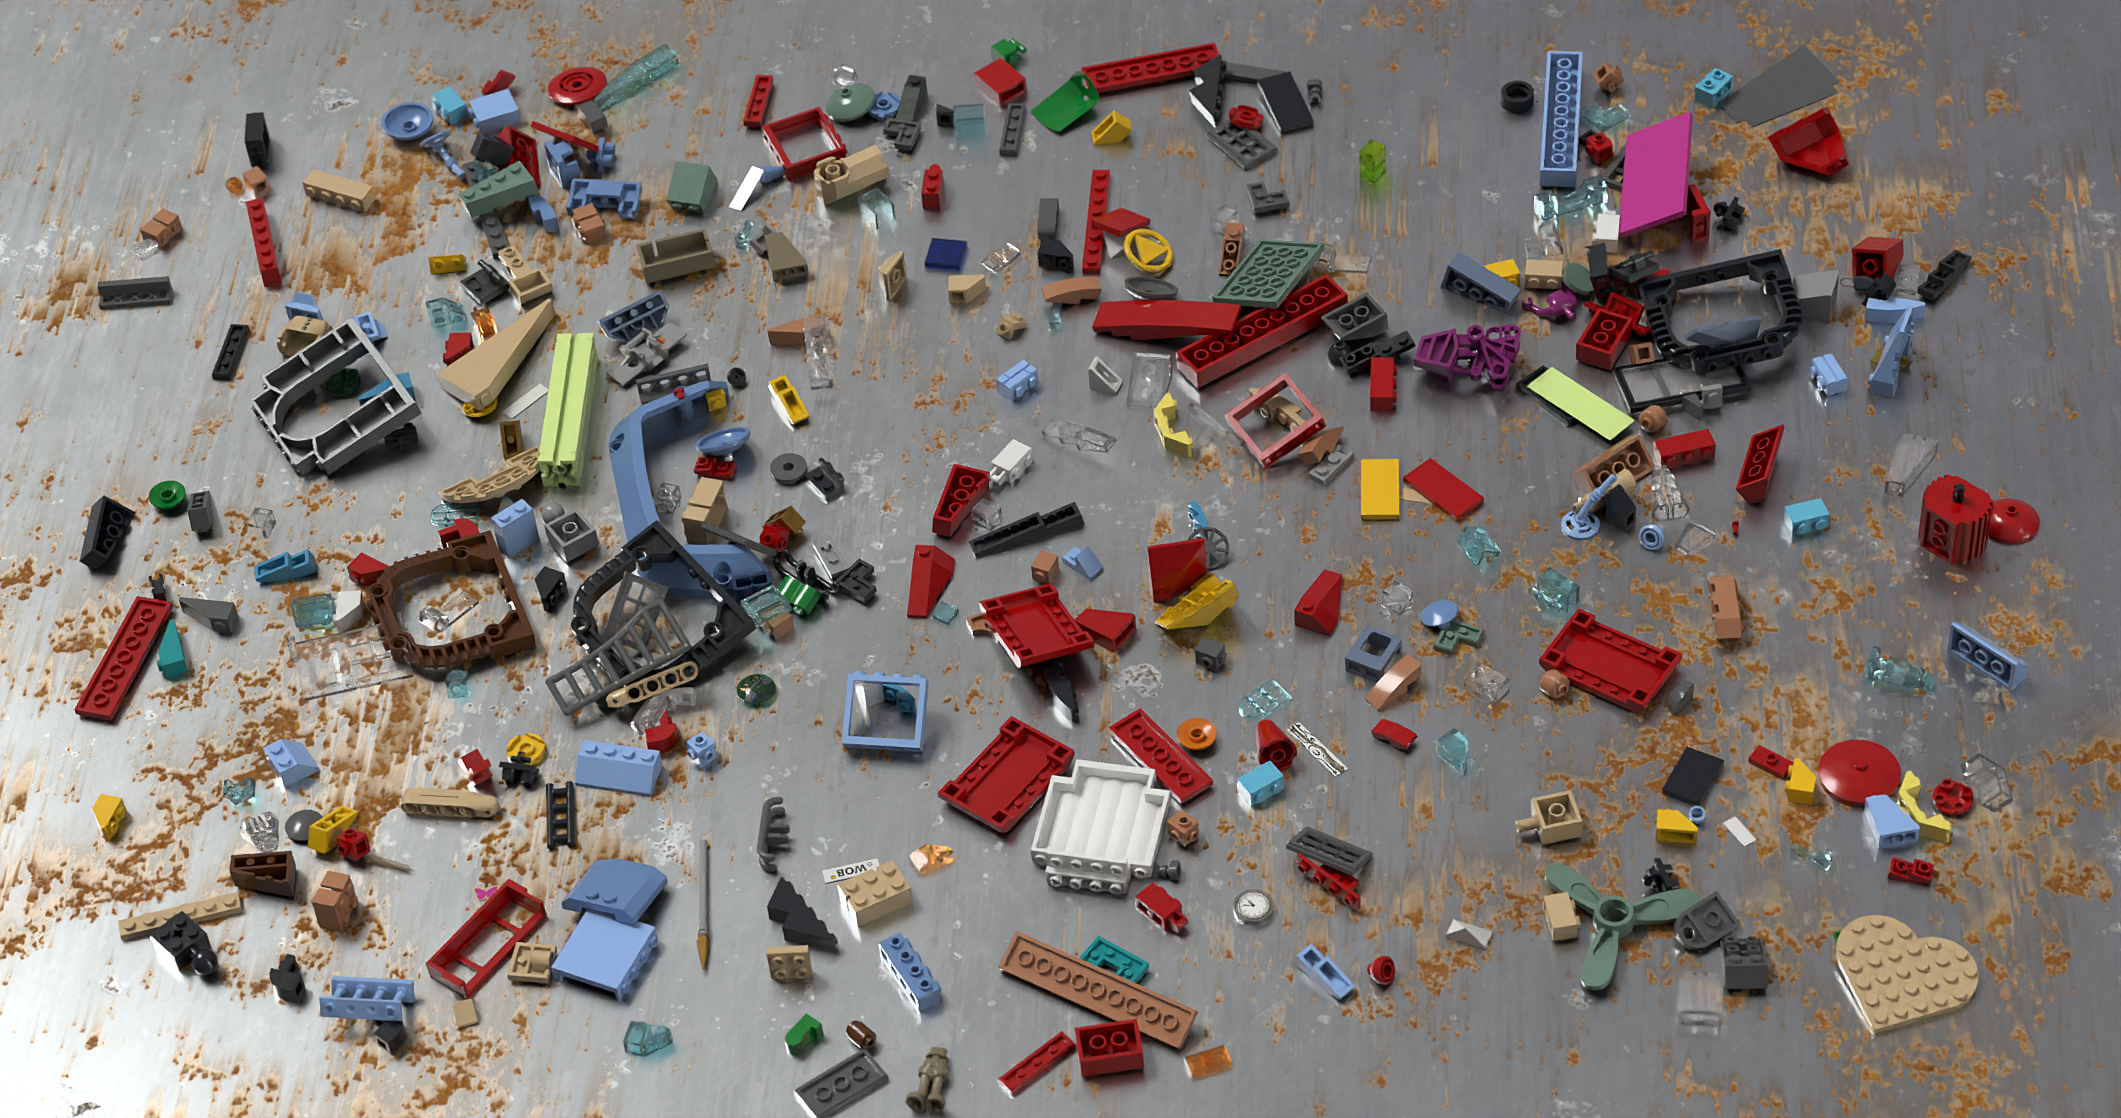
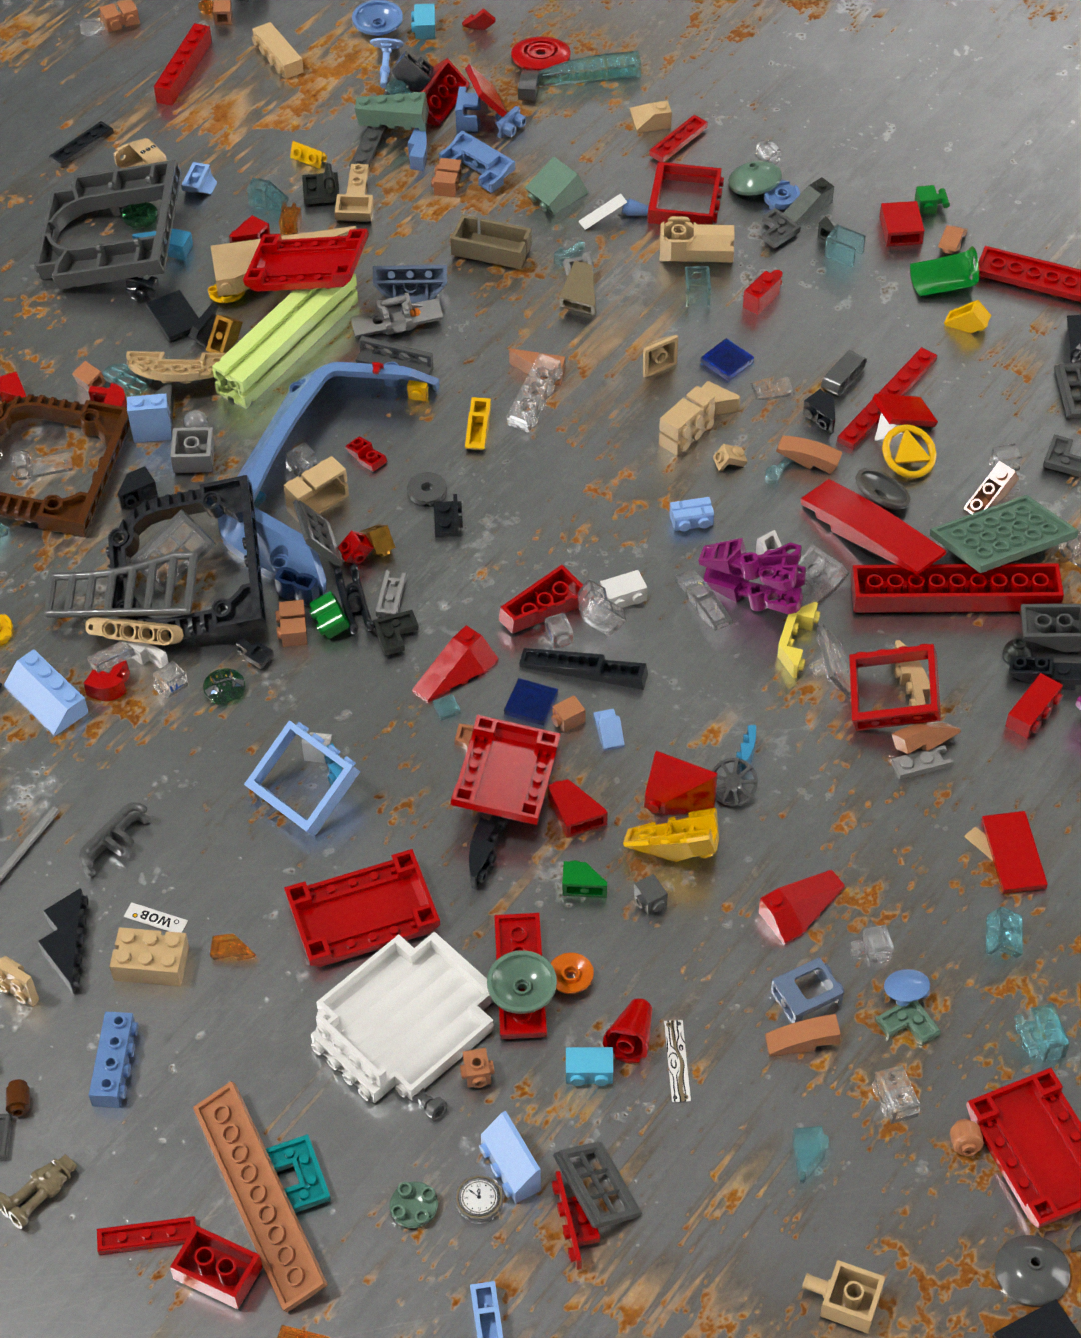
camera: 30 degrees right, 5 degrees up
dark grey fence [97,276,172,309] -> none
light blue slope [285,292,323,320] -> none
light blue brick [468,89,521,134] -> none
white sticker [502,384,549,418] -> none
light blue brick [686,731,717,768] -> none
medium blue dish [696,427,750,457] -> none
pearl dark grey tile [727,367,746,387] -> none
clear light blue plate [740,584,792,628] -> none
dark grey tile [999,103,1026,156] -> none
red brick [1135,882,1188,932] -> none
clear light blue window [1239,679,1292,720] -> none
yellow tile [1361,459,1399,520] -> none
red slope [1371,719,1418,750] -> none
none -> nougat brick [72,361,106,391]
none -> black tile [146,290,199,342]
none -> clear brick [153,661,188,699]
none -> black panel [189,303,218,348]
none -> black plate [236,638,274,669]
none -> red slope [243,228,369,291]
none -> sand green dish [389,1182,438,1228]
none -> light blue slope [479,1111,541,1204]
none -> sand green dish [487,951,557,1014]
none -> clear blue tile [504,678,558,726]
none -> green slope [562,860,607,898]
none -> clear brick [577,579,627,636]
none -> tan slope [630,101,672,133]
none -> tan piece [659,386,715,456]
none -> magenta piece [698,538,806,614]
none -> nougat slope [938,225,968,254]
none -> dark grey dish [995,1235,1070,1307]

